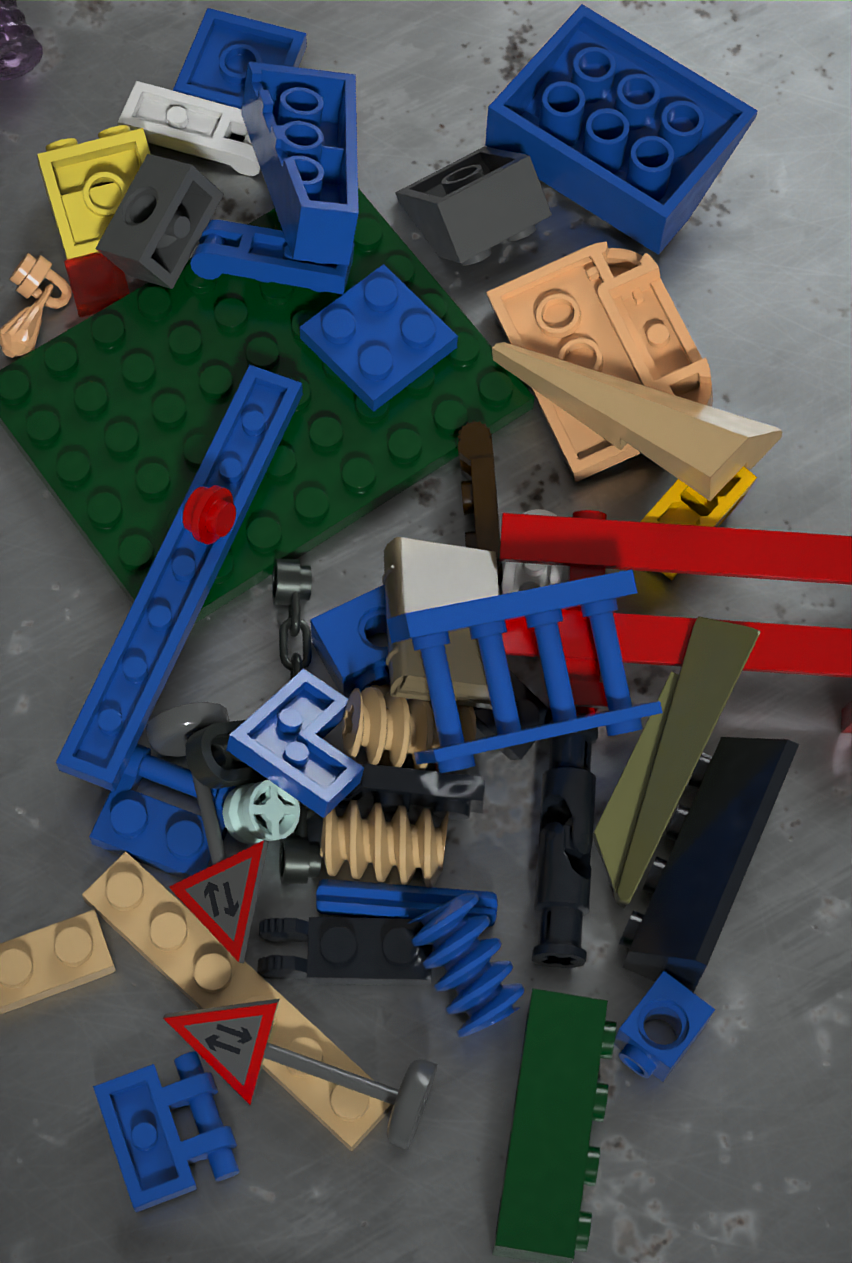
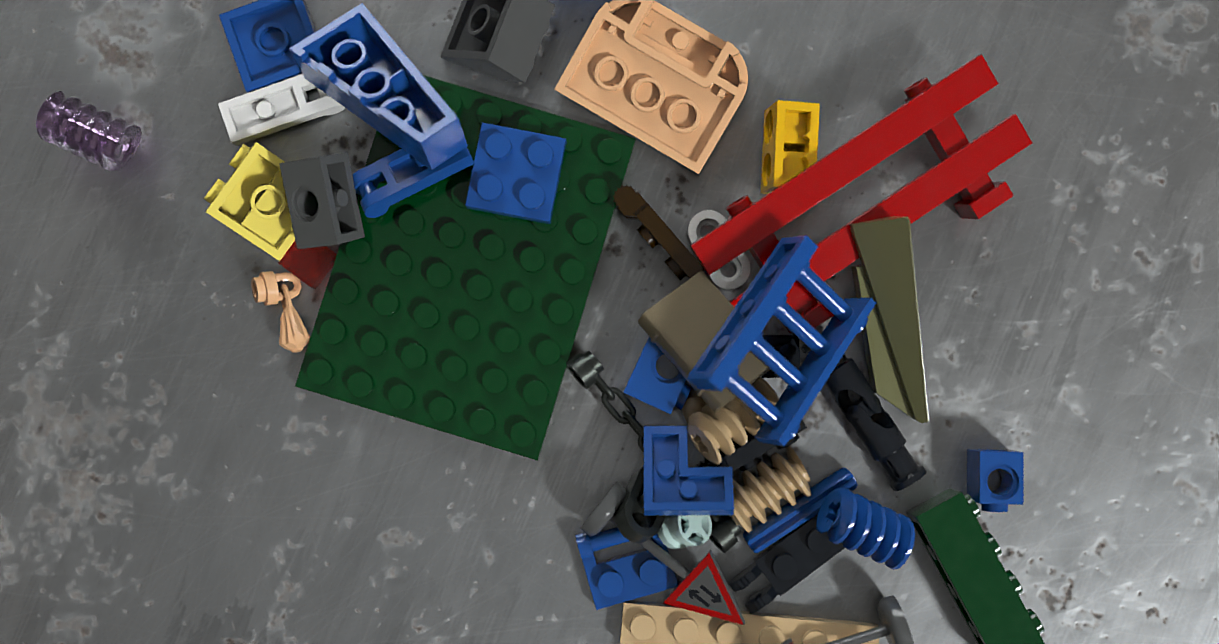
camera: 30 degrees left, 20 degrees up
blue plate [56,365,303,792] -> none
red plate [183,485,236,544] -> none
tan wedge [492,342,782,501] -> none
black slope [619,737,799,993] -> none

